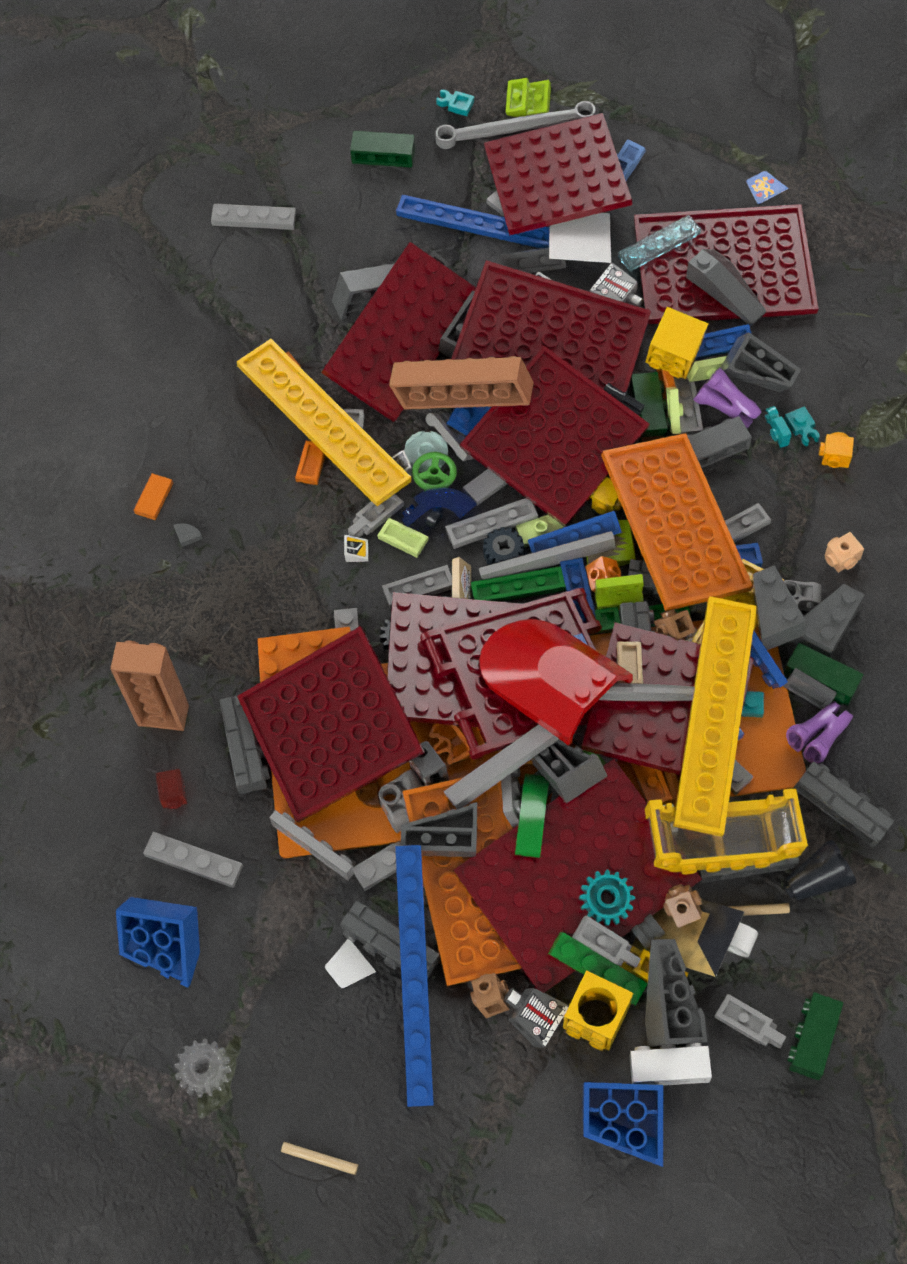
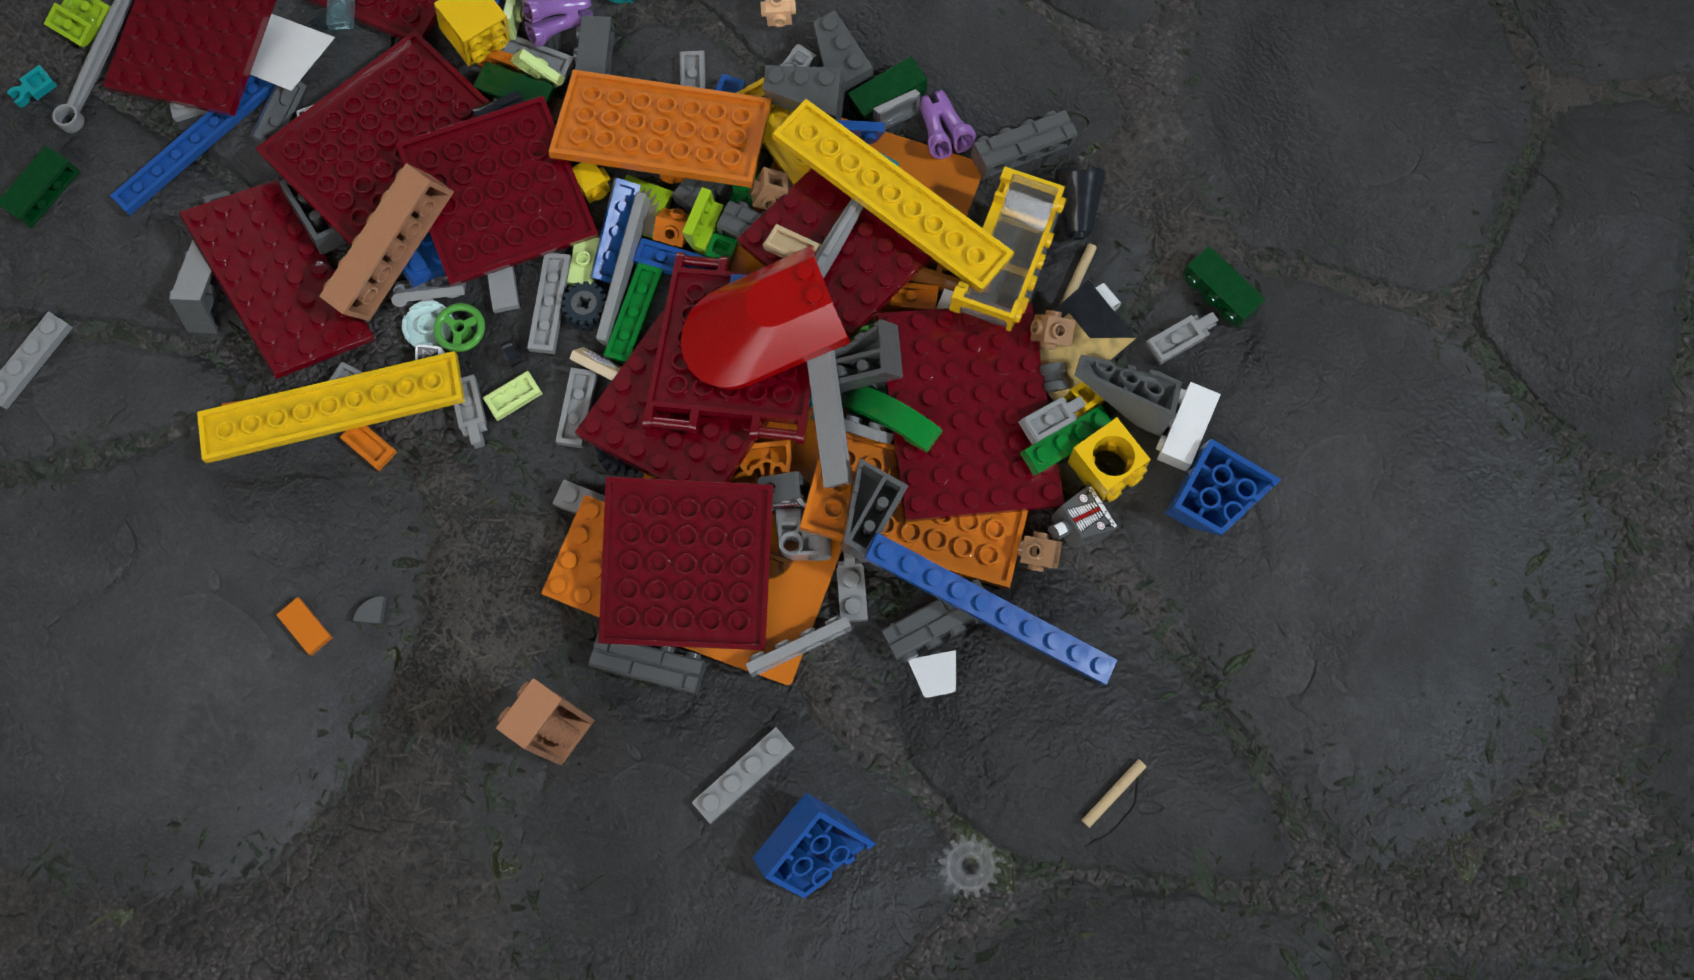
camera: 60 degrees left, 10 degrees up
clear red brick [156,769,187,809] -> none
slope [344,535,368,562] -> none
clear blue arch [401,487,477,527] -> none
teal gear [579,870,635,926] -> none
torso [590,263,643,307] -> none

